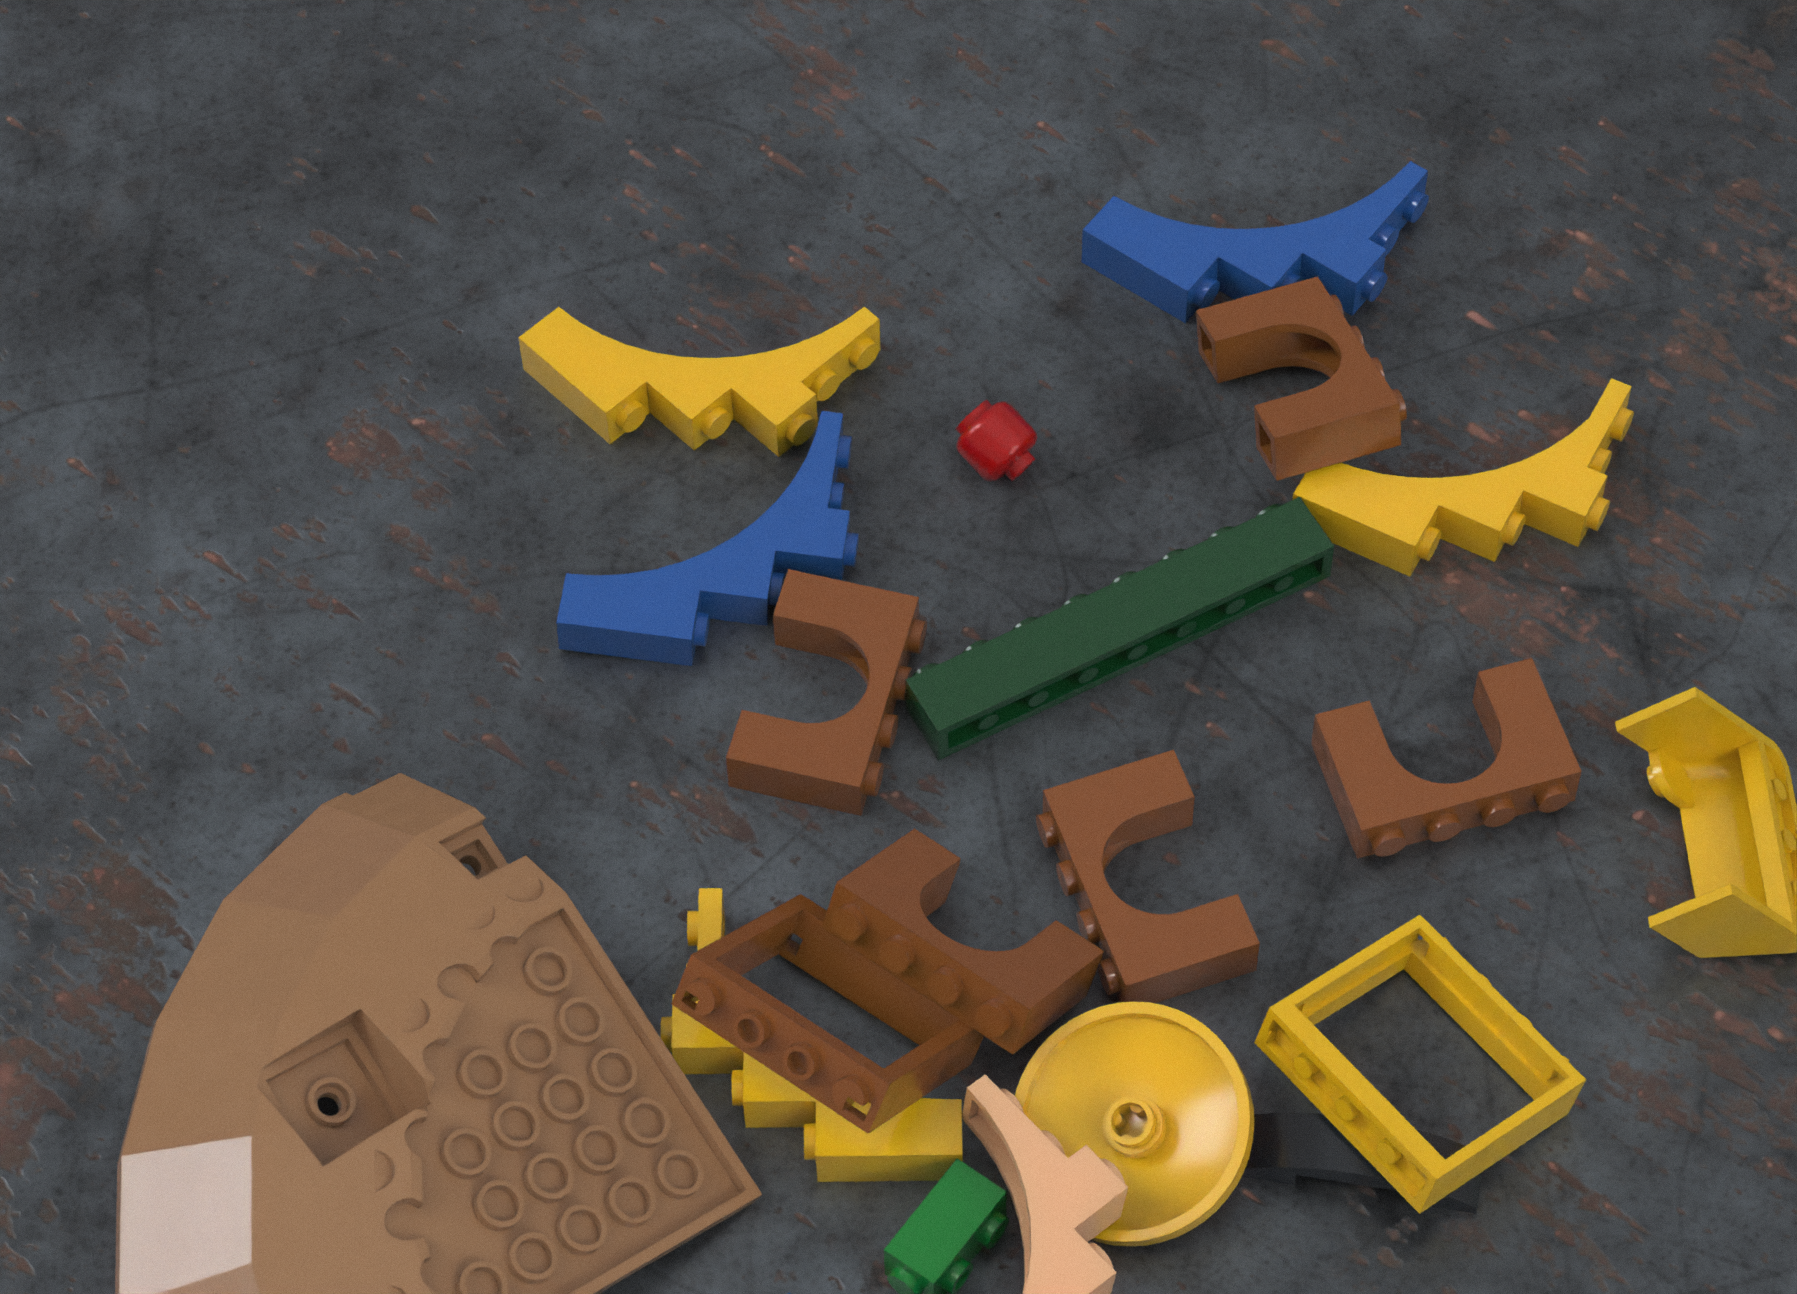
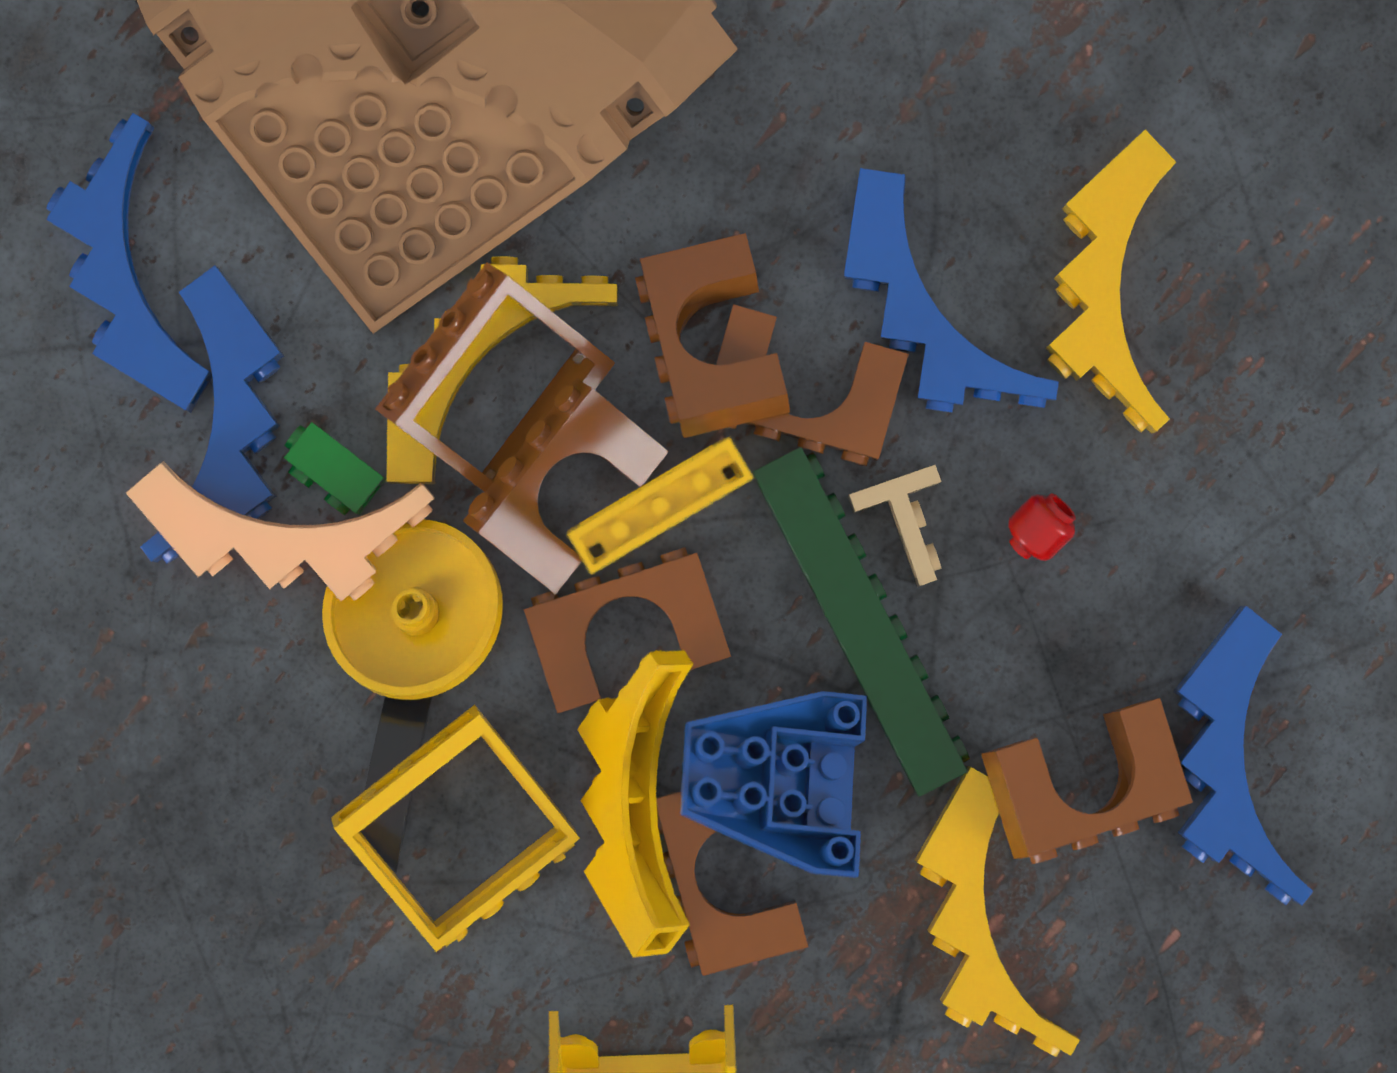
camera: 90 degrees right, 30 degrees up
none -> yellow window [567,438,753,574]
none -> yellow arch [577,650,693,958]
none -> dark orange arch [635,233,790,438]
none -> blue wedge [680,691,867,878]
none -> tan bracket [848,465,941,587]

